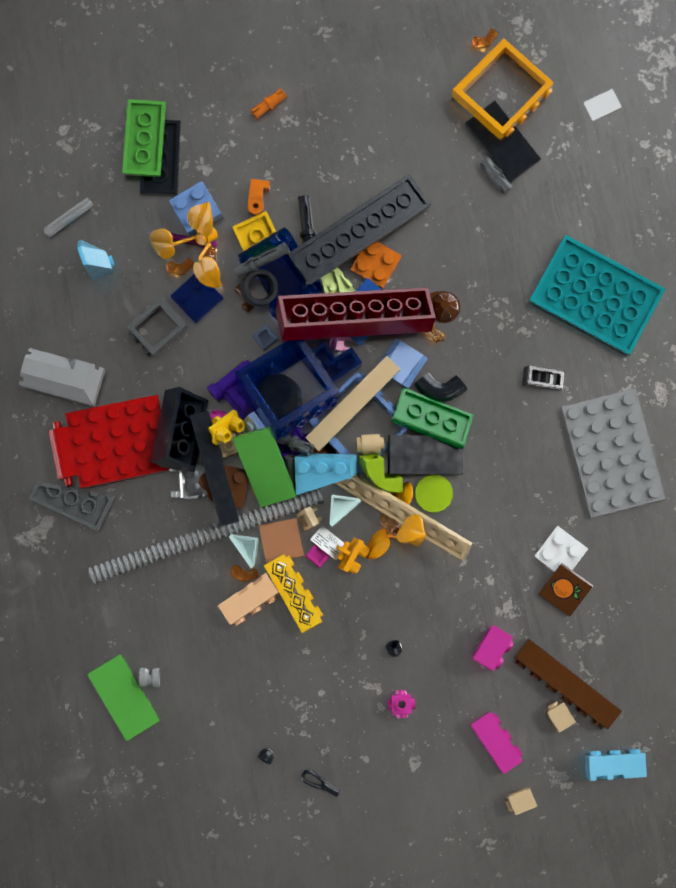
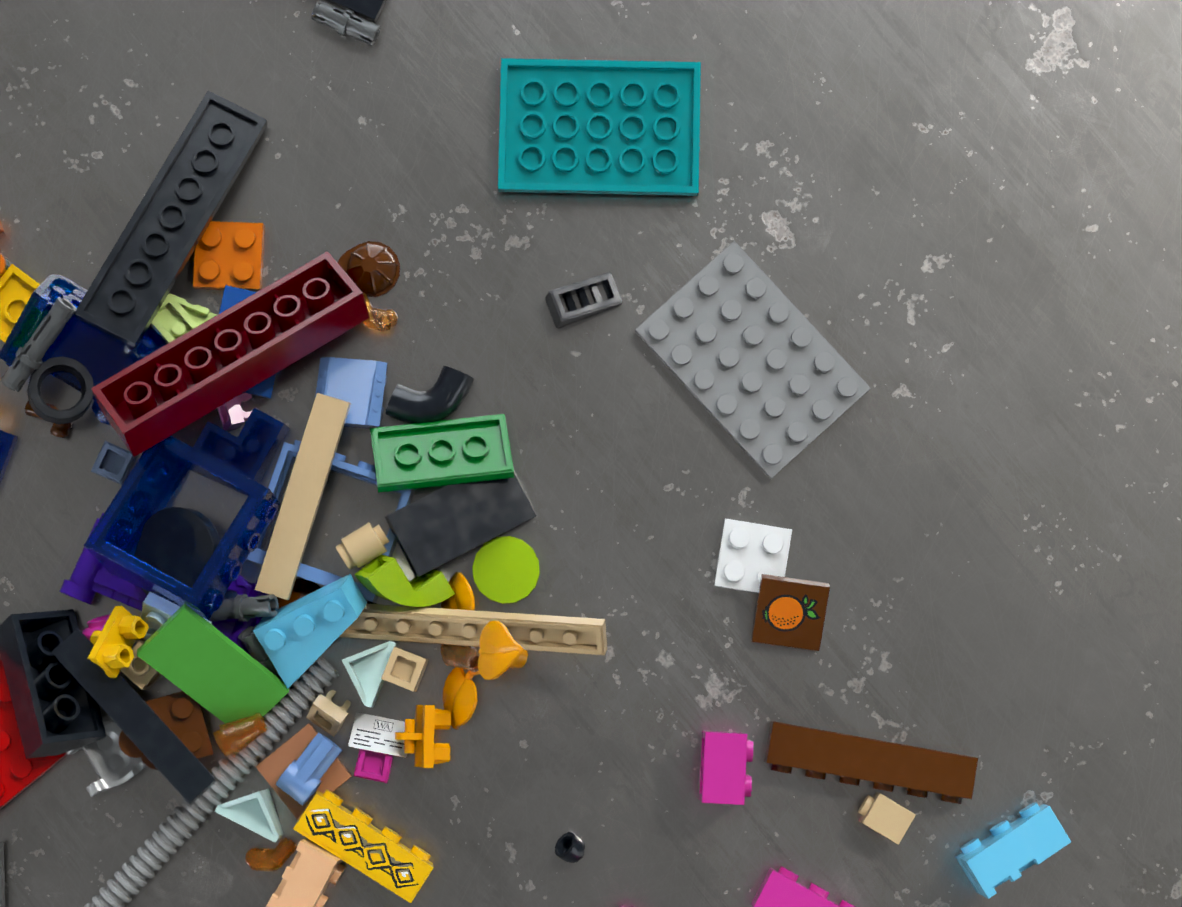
camera: 25 degrees left, 0 degrees up
black pin [298,195,316,244] -> none
none -> clear orange cone [213,712,268,757]
none -> medium blue piece [275,732,343,806]
none -> tan brick [381,647,429,692]

